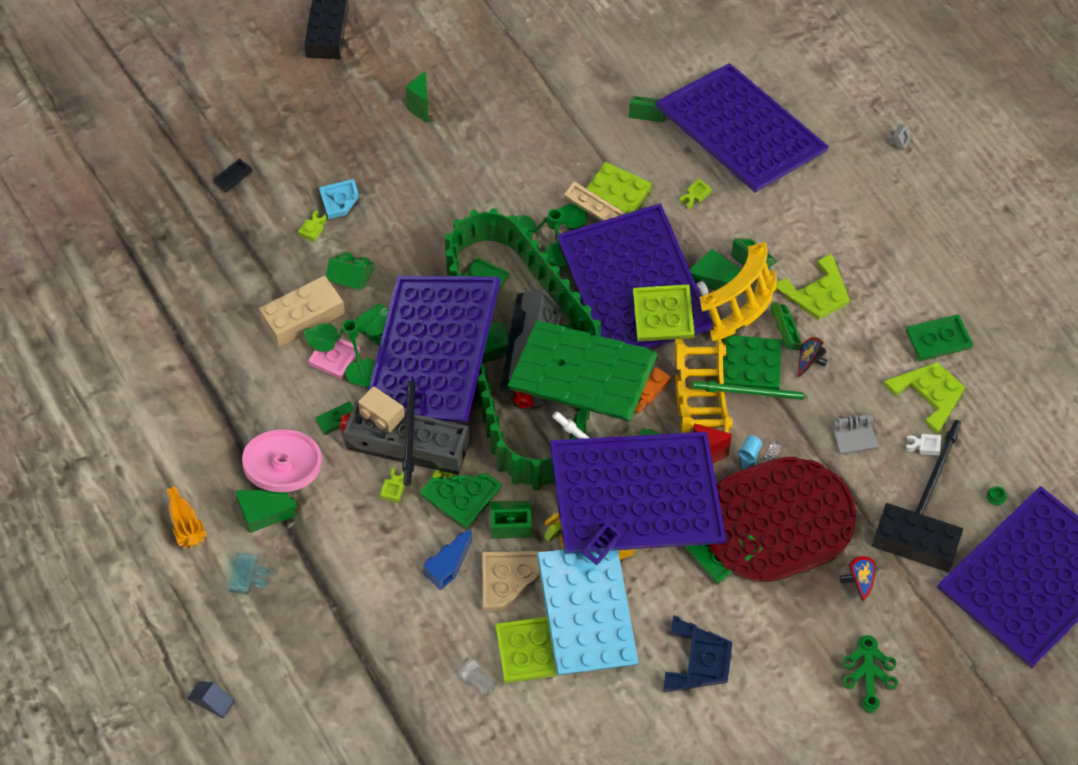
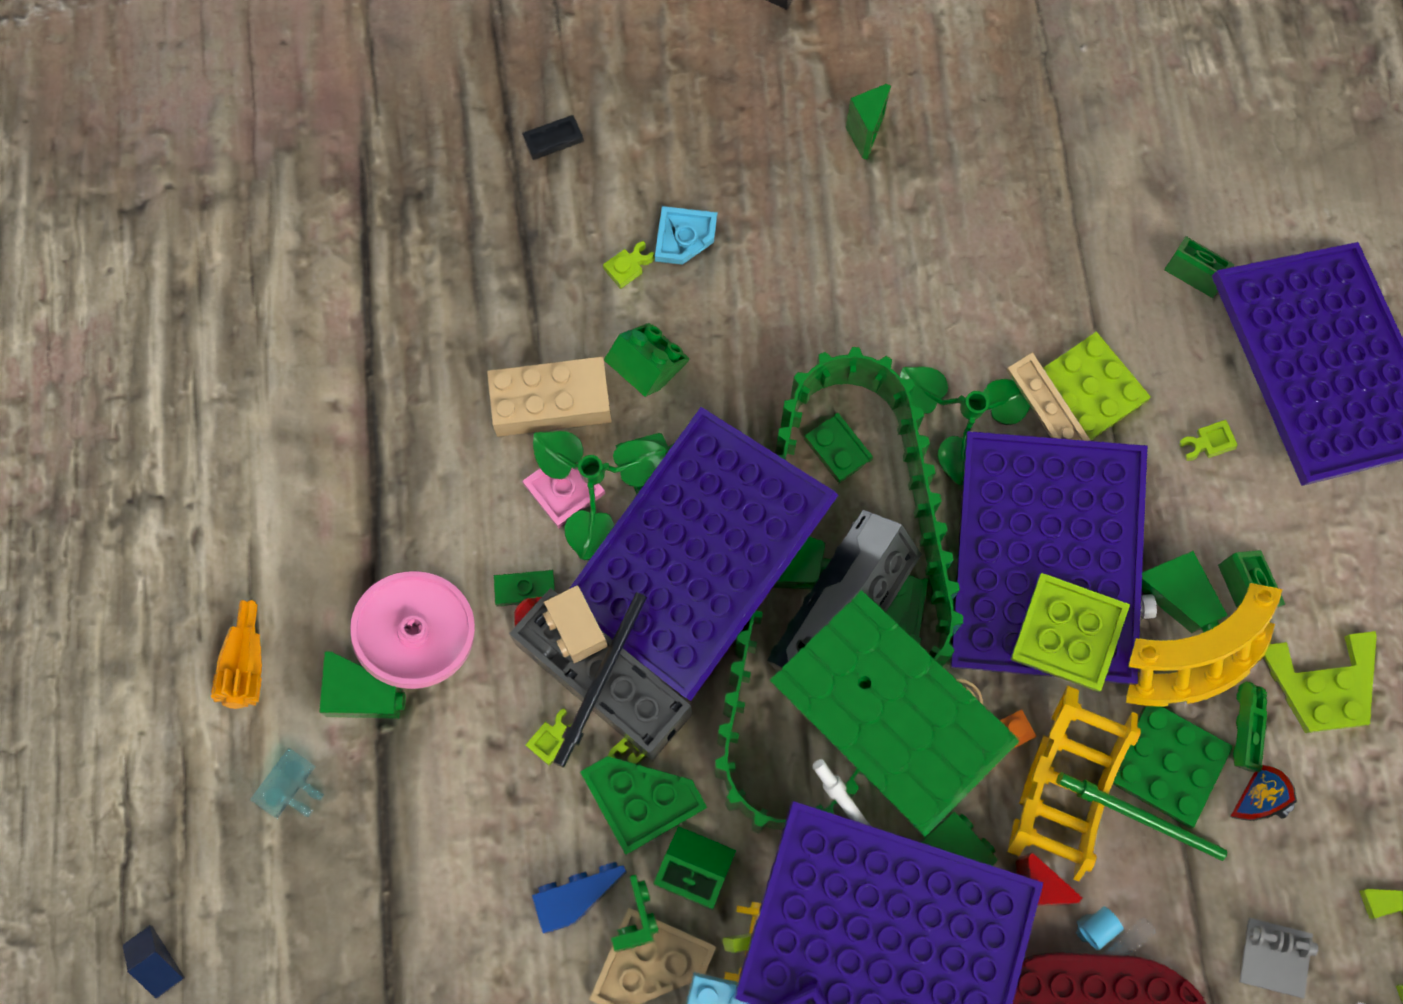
camera: 25 degrees right, 15 degrees up
none -> green bracket [611,874,659,952]

